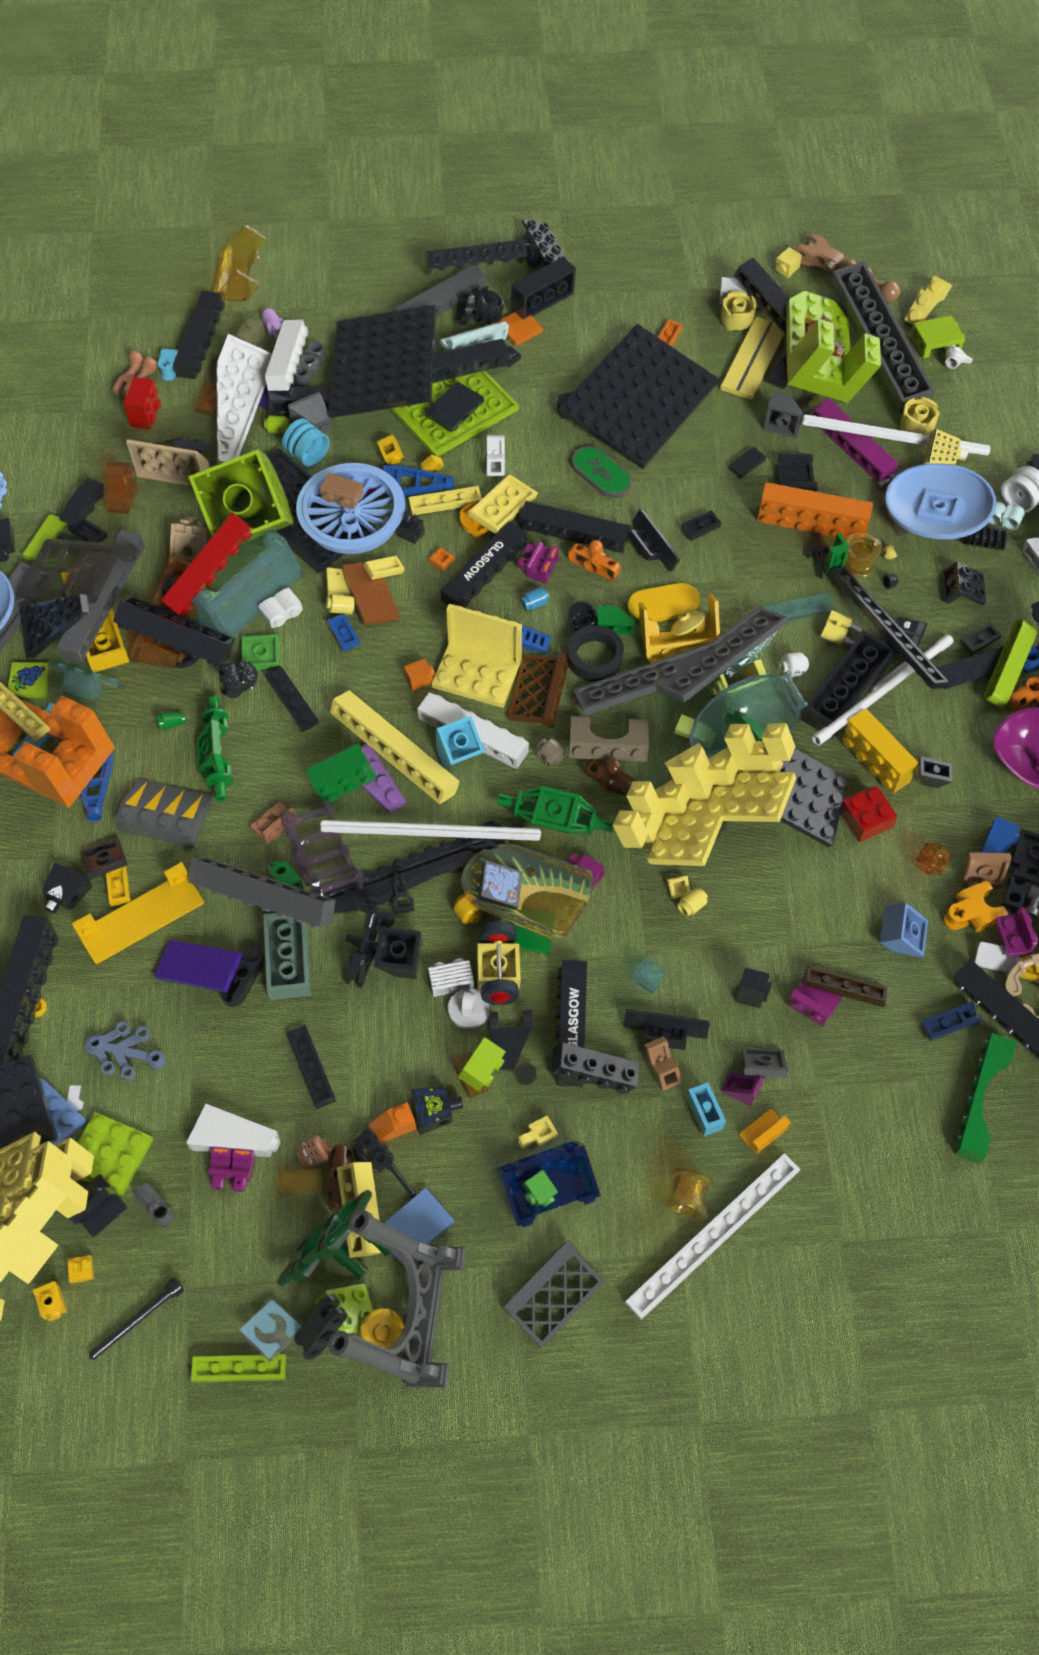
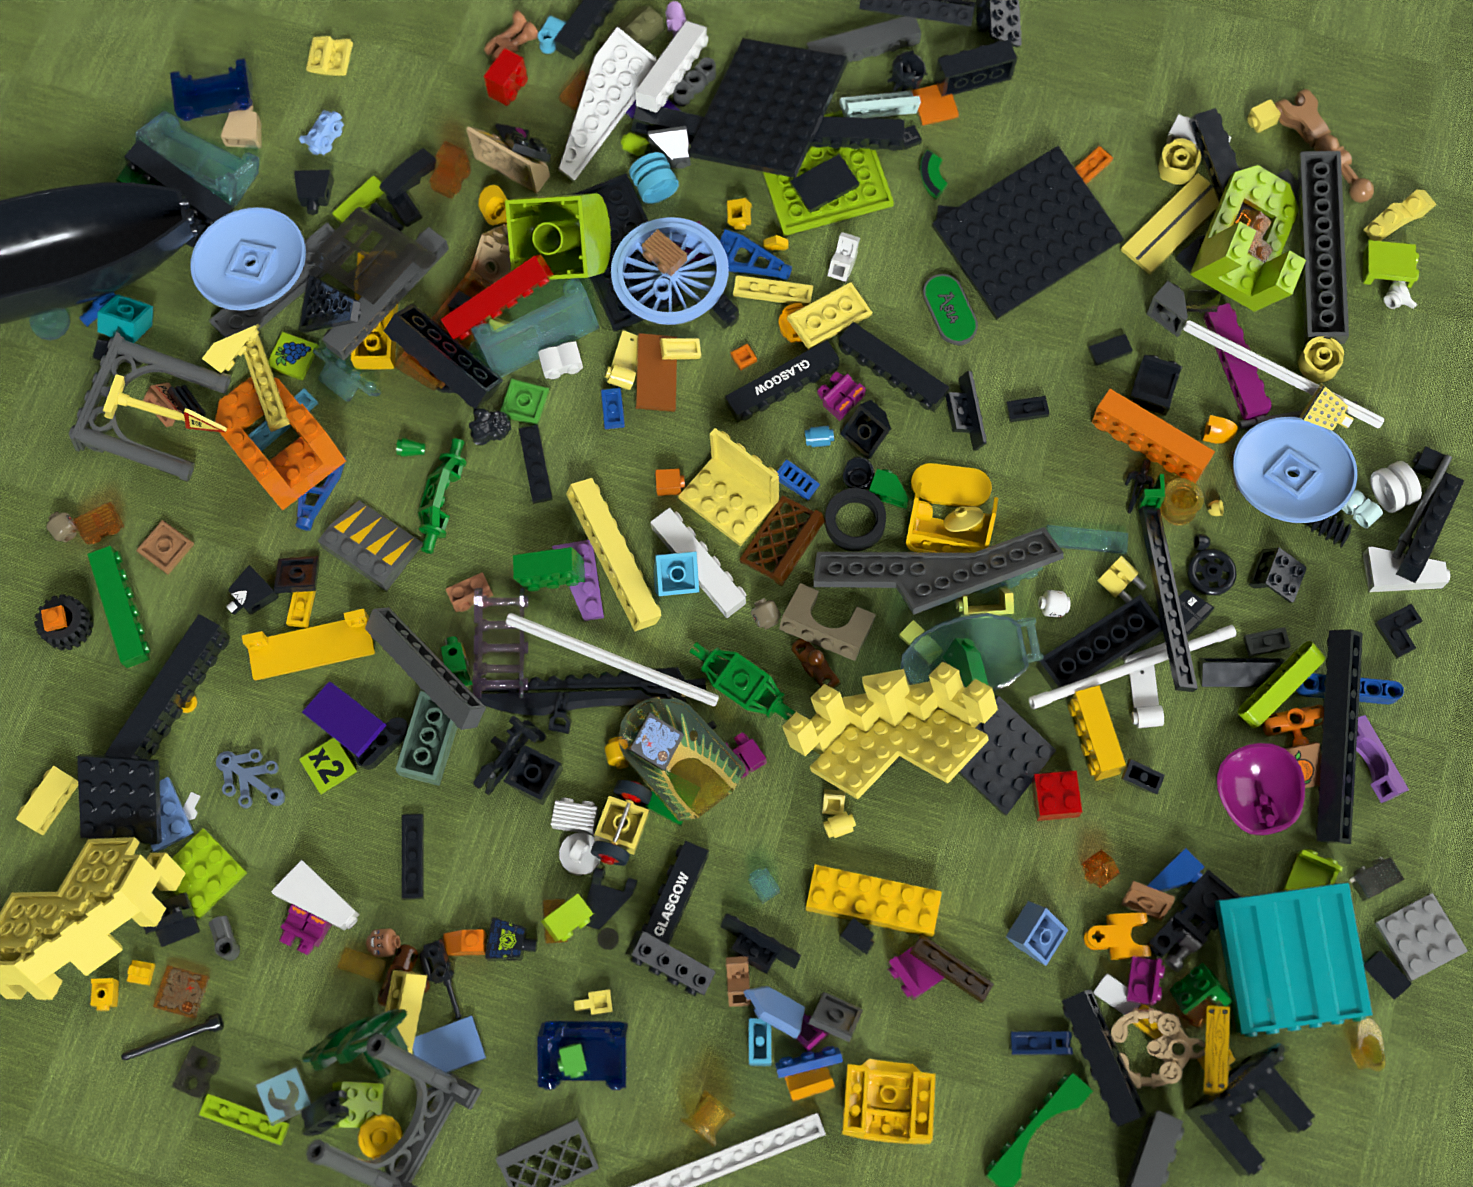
camera: 25 degrees right, 10 degrees up
black tile [455,291,475,326] -> none
orange piece [568,540,621,581] -> none
none -> clear orange tile [153,965,210,1019]
none -> clear smoke brick [172,1045,221,1099]
none -> lime tile [299,738,357,795]
none -> yellow piece [479,185,507,226]
none -> medium blue tile [743,986,805,1039]
none -> blue plate [775,1046,843,1078]
none -> yellow brick [806,865,942,938]
none -> black slope [840,400,891,459]
none -> yellow slope [842,1059,936,1144]
none -> green tile [920,150,948,200]
none -> white door [1129,665,1164,728]
none -> black plate [1187,549,1237,596]
none -> light orange brick [1202,415,1238,444]

